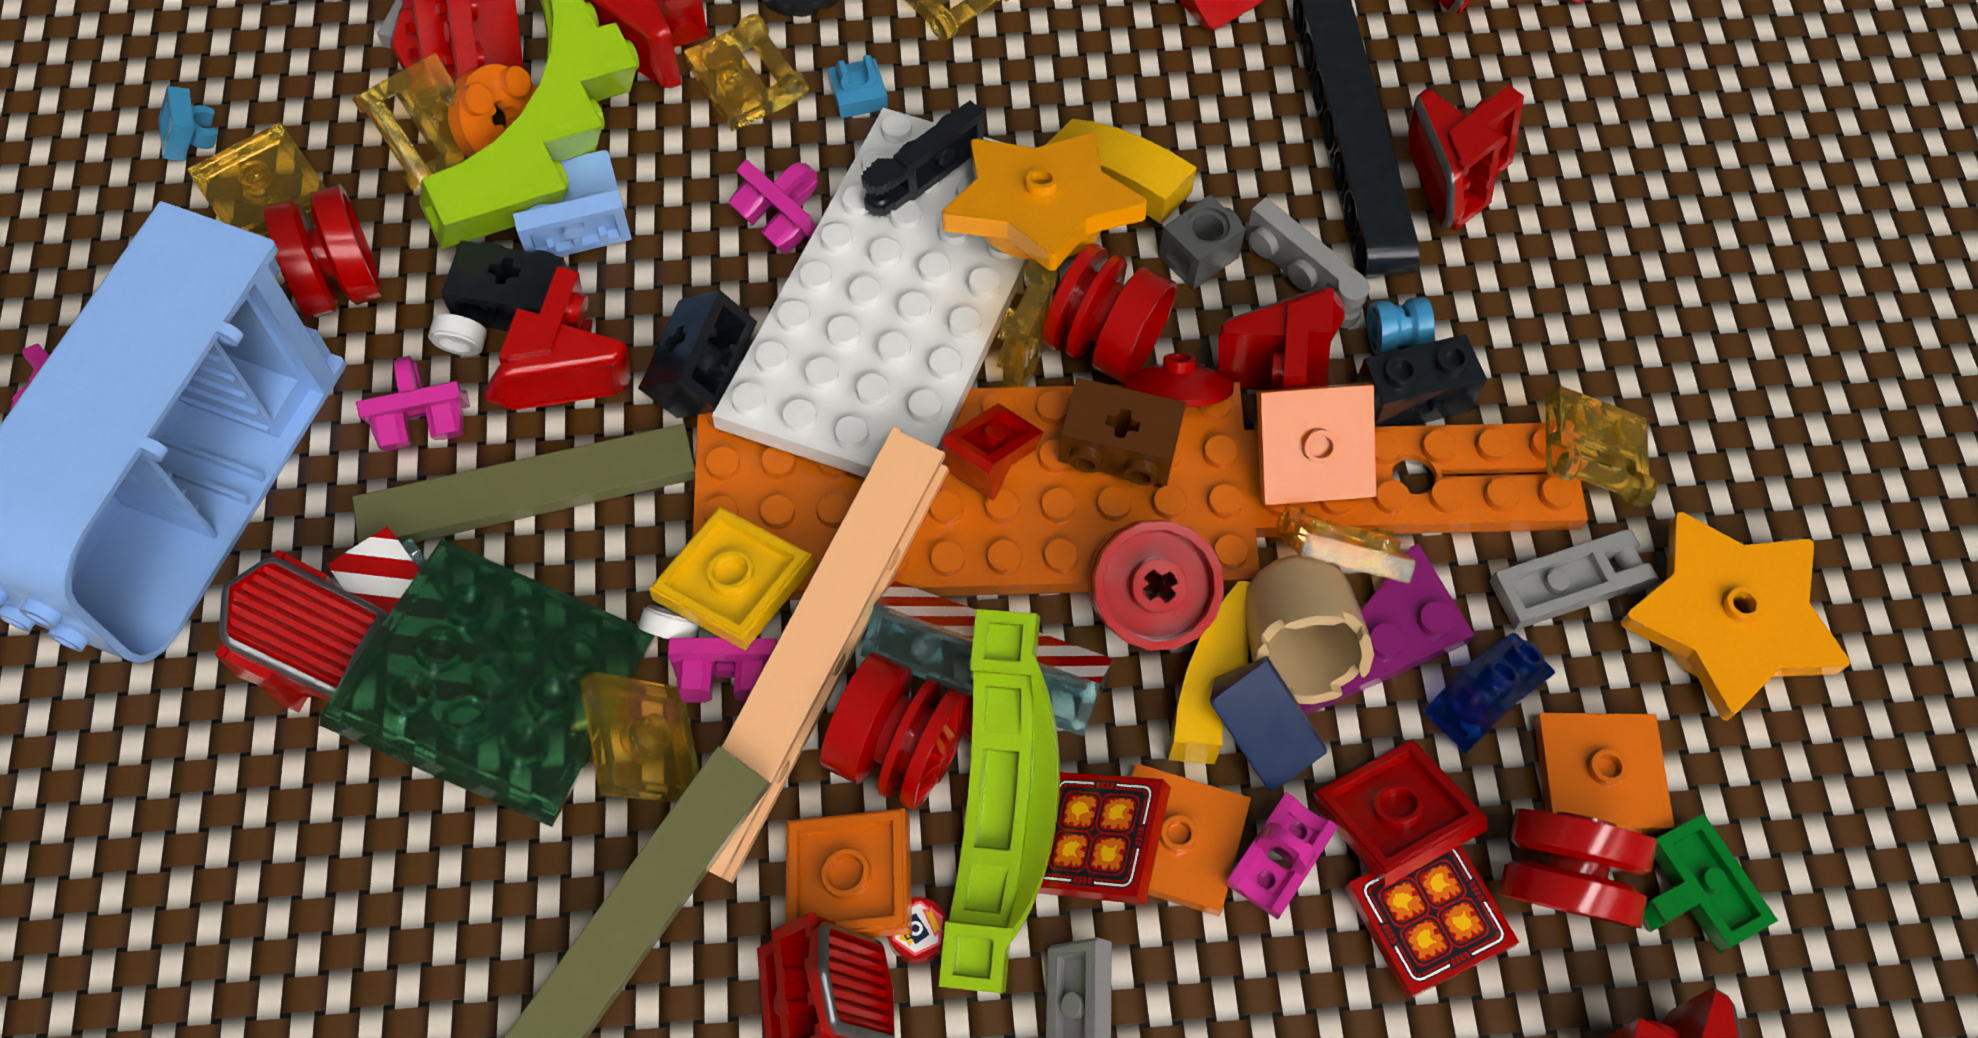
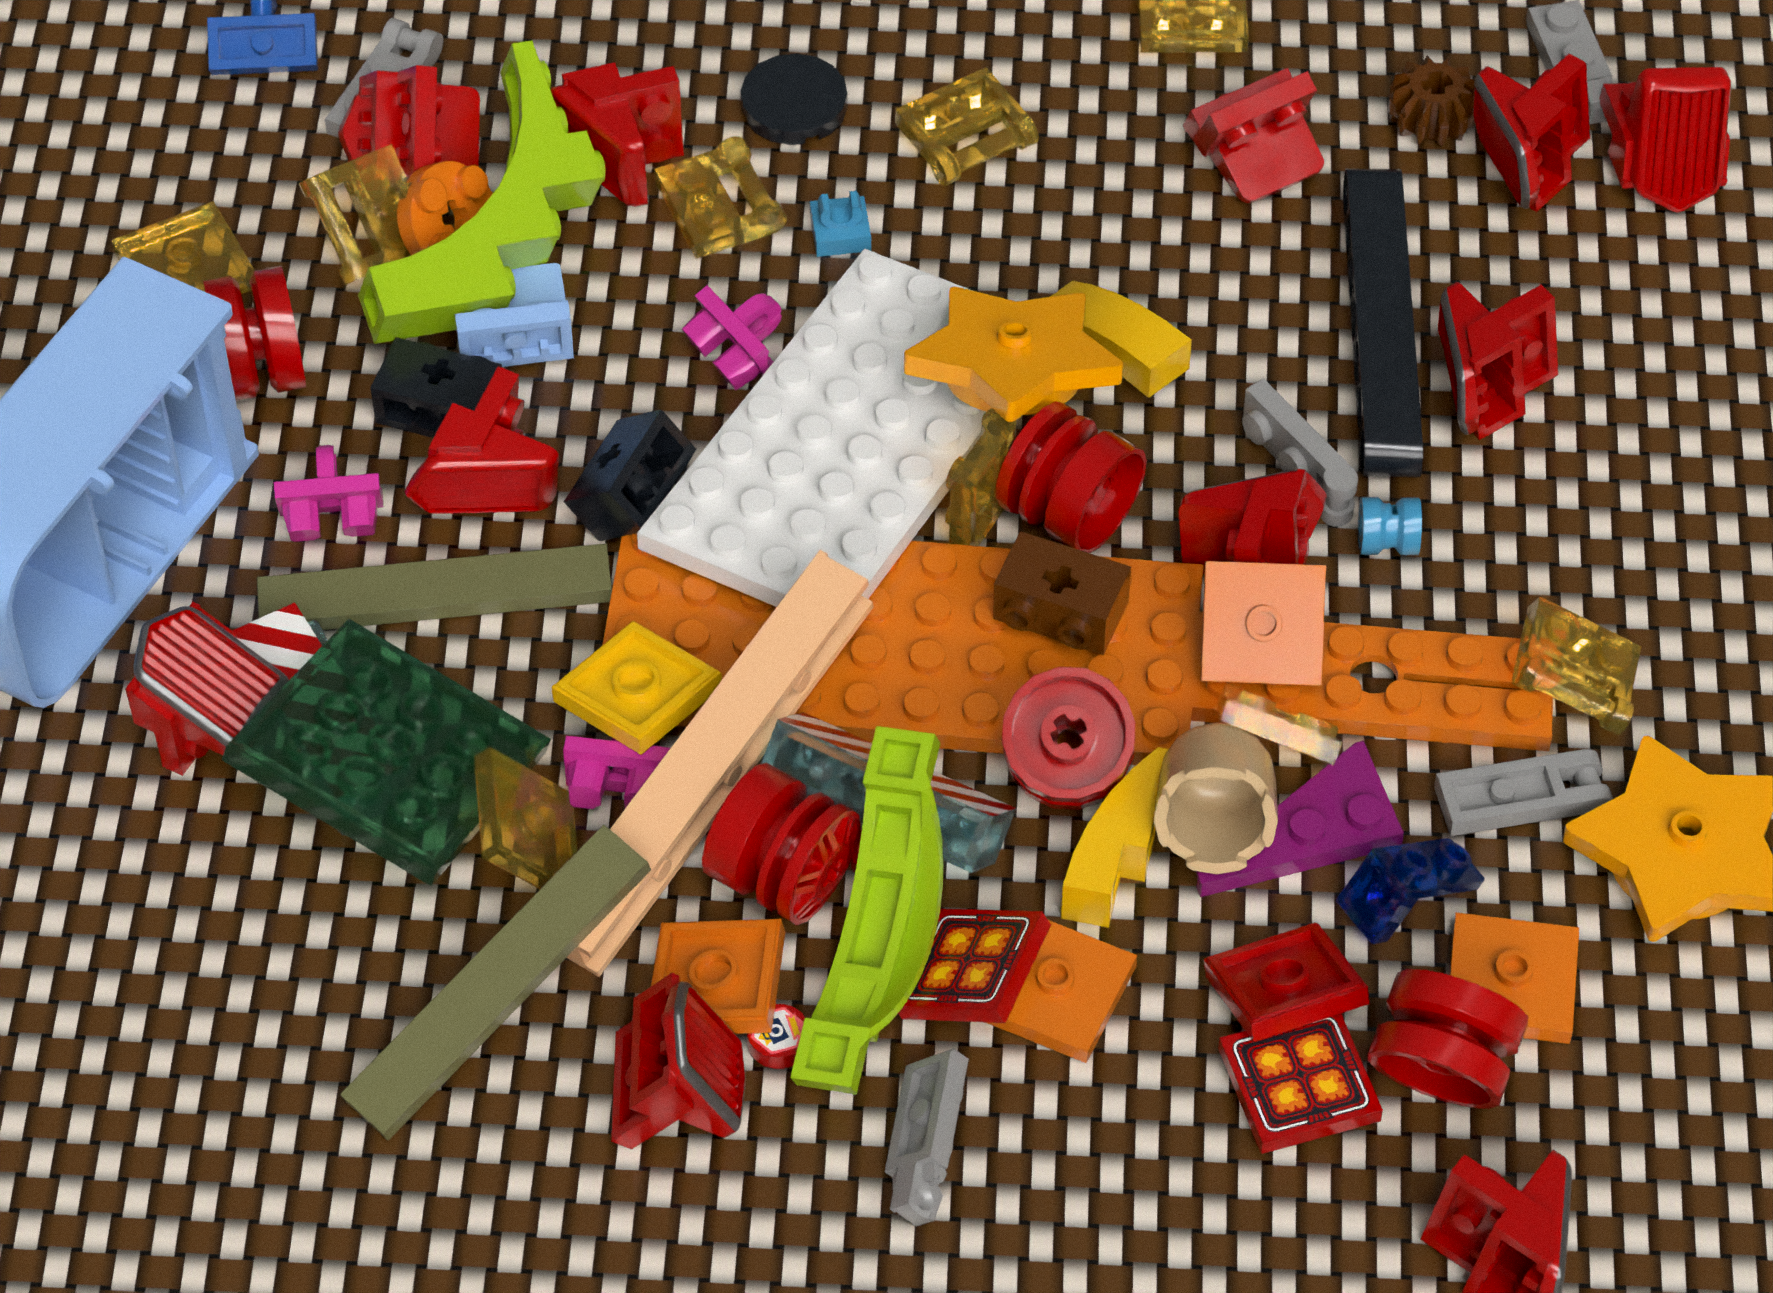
camera: 10 degrees right, 10 degrees down
dark azure tile [158,86,218,161] -> none
white tile [428,314,487,356] -> none
white tile [638,605,699,639] -> none
black hinge [861,100,984,218] -> none
red slope [942,403,1044,500] -> none
red dish [1124,353,1234,407] -> none
dark grey brick [1158,194,1246,290] -> none
dark blue slope [1210,656,1327,791] -> none
dark pink hips [1226,792,1339,920] -> none
black brick [1355,334,1487,427] -> none
green plate [1643,813,1778,954] -> none

